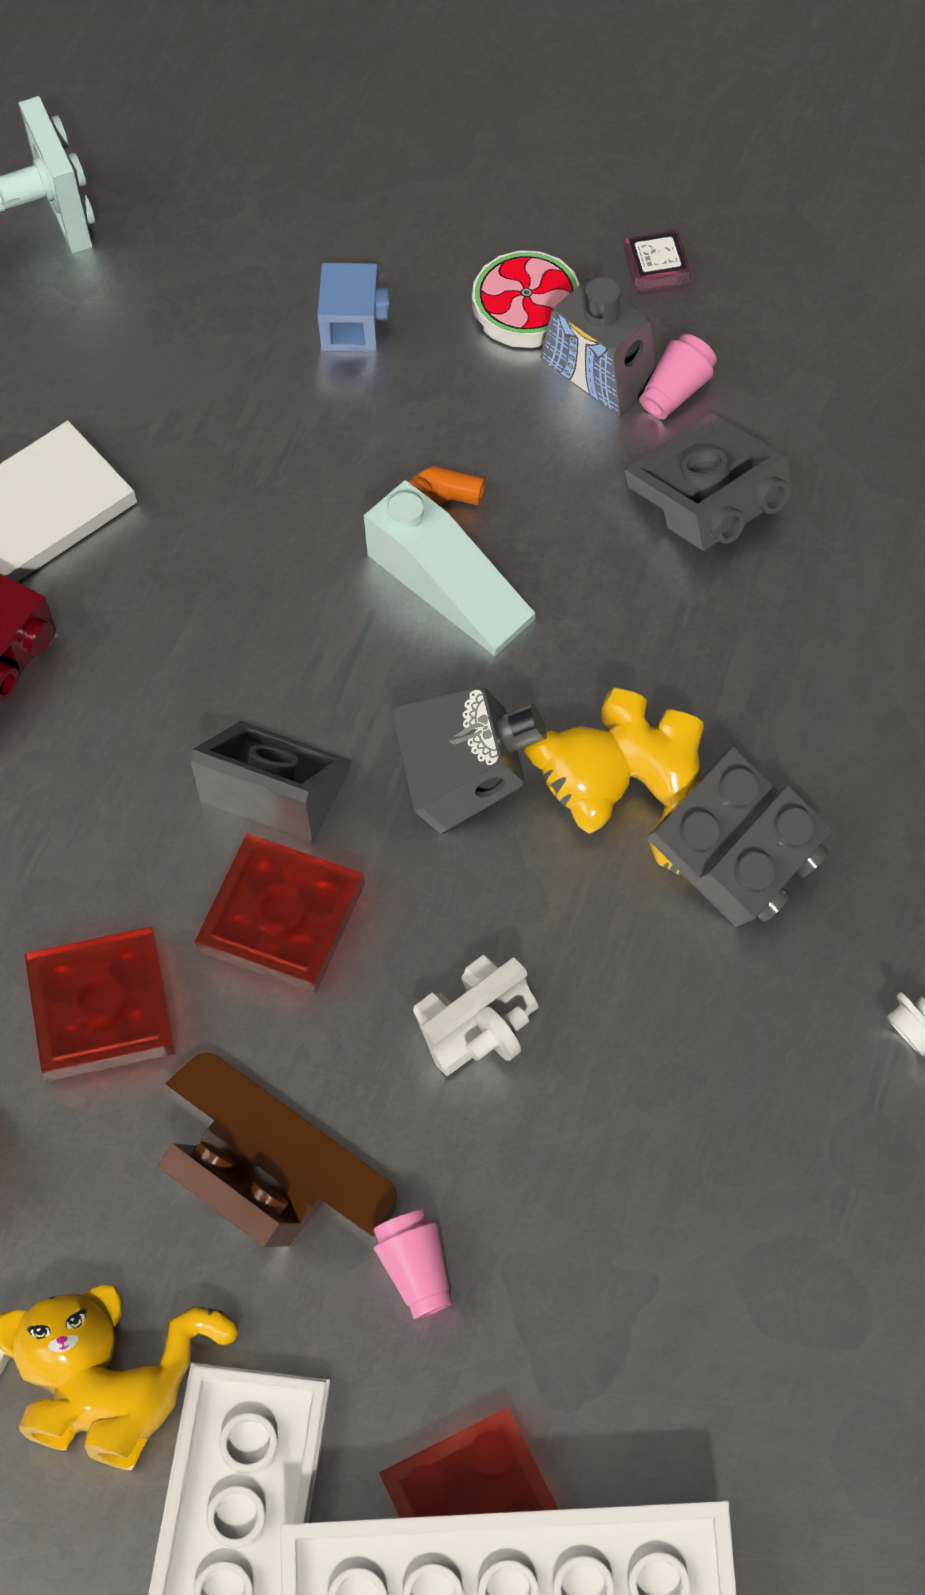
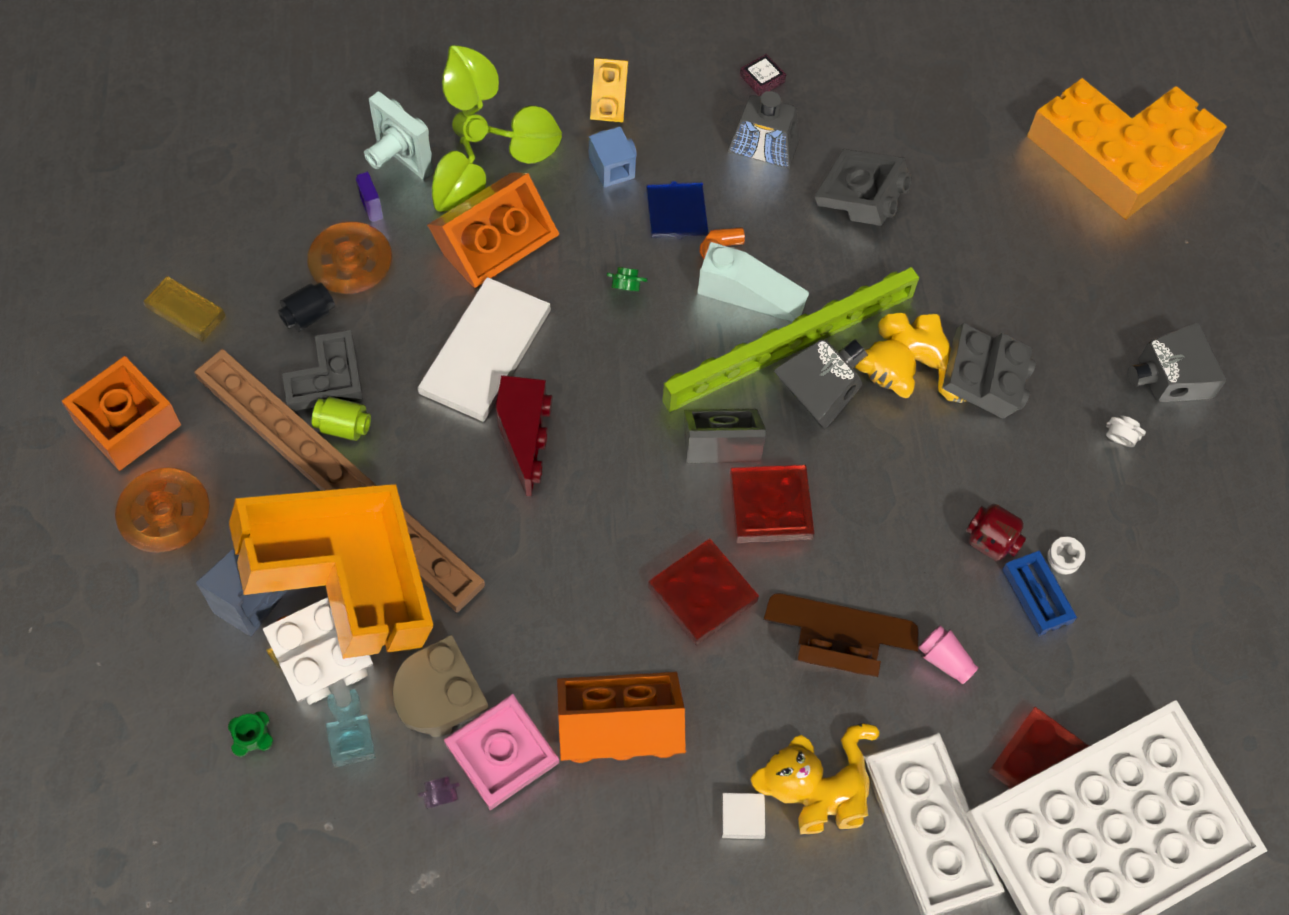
camera: 30 degrees left, 0 degrees up
white hips [413,954,539,1077] -> none
tile [472,250,580,348] -> none
bright pink cone [639,334,717,419] -> none
none -> orange slope [427,172,559,288]
none -> lime plant [432,45,562,212]
none -> yellow hips [590,57,629,122]
none -> green plate [606,267,648,292]
none -> clear blue piece [646,181,708,240]
none -> lime plate [662,267,919,413]
none -> dark red head [965,504,1026,561]
none -> blue tile [1002,550,1077,636]
none -> white bush [1047,536,1086,574]

